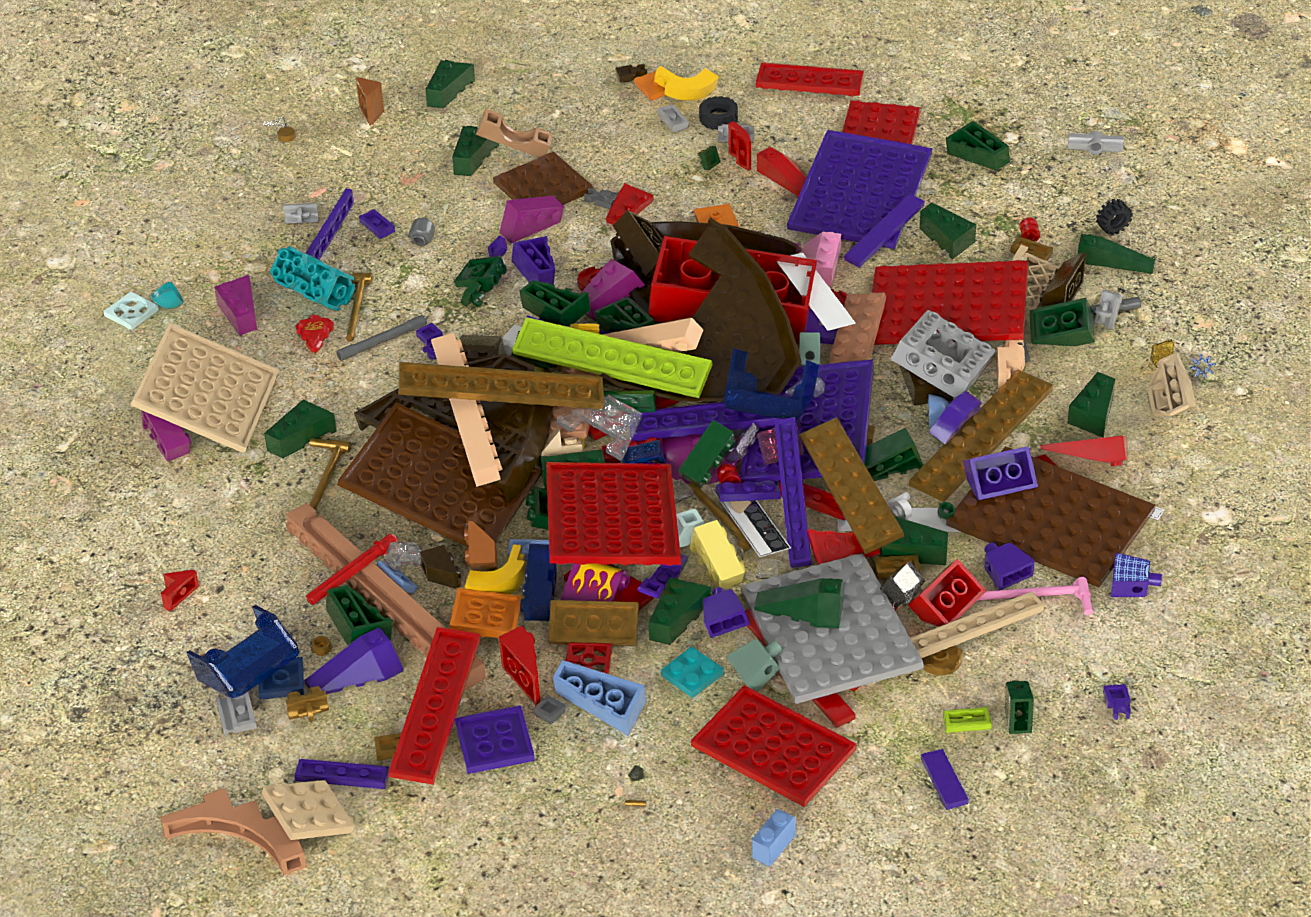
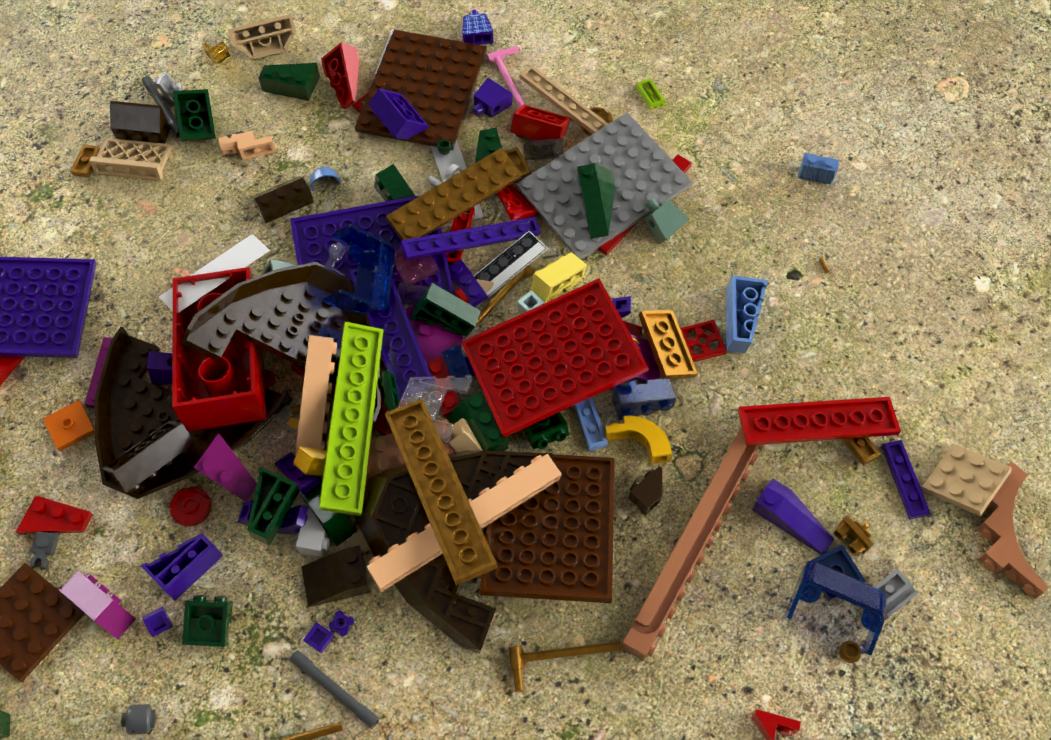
camera: 110 degrees left, 20 degrees up
dark green wedge [264,399,337,459] -> none
red axle [306,533,397,605] -> none
pearl gold plate [311,636,332,656] -> none
dark green wedge [326,585,393,646] -> none
medium blue plate [376,561,418,594] -> none
clear leg [383,542,424,571] -> none
orange plate [449,588,522,638] -> none
dark purple plate [455,705,535,774] -> none
dark green tile [460,281,485,307] -> none
dark orange slope [464,521,498,571] -> none
red slope [499,625,540,706] -> none
dark grey plate [533,695,566,725] -> none
dark green wedge [594,296,655,333] -> none
dark green wedge [649,577,711,645] -> none
teal plate [661,646,724,698] -> none
red plate [691,685,857,807] -> none
dark purple torso [703,587,750,638] -> none
bright pink slope [802,232,841,286] -> none
nougat plate [828,293,886,364] -> none
dark purple tile [844,194,925,268] -> none
red plate [872,260,1029,345] -> none
light grey brick [891,310,996,398] -> none
pearl gold plate [909,370,1053,502] -> none
dark green wedge [919,203,976,260] -> none
dark purple tile [921,749,968,810] -> none
dark purple arch [929,391,982,444] -> none
dark green torso [1004,680,1034,734] -> none
red wheel [1019,217,1040,242] -> none
dark green wedge [1077,234,1155,274] -> none
black tyre [1096,199,1133,235] -> none
dark purple plate [1103,684,1131,720] -> none
clear blue gear [1190,354,1216,378] -> none

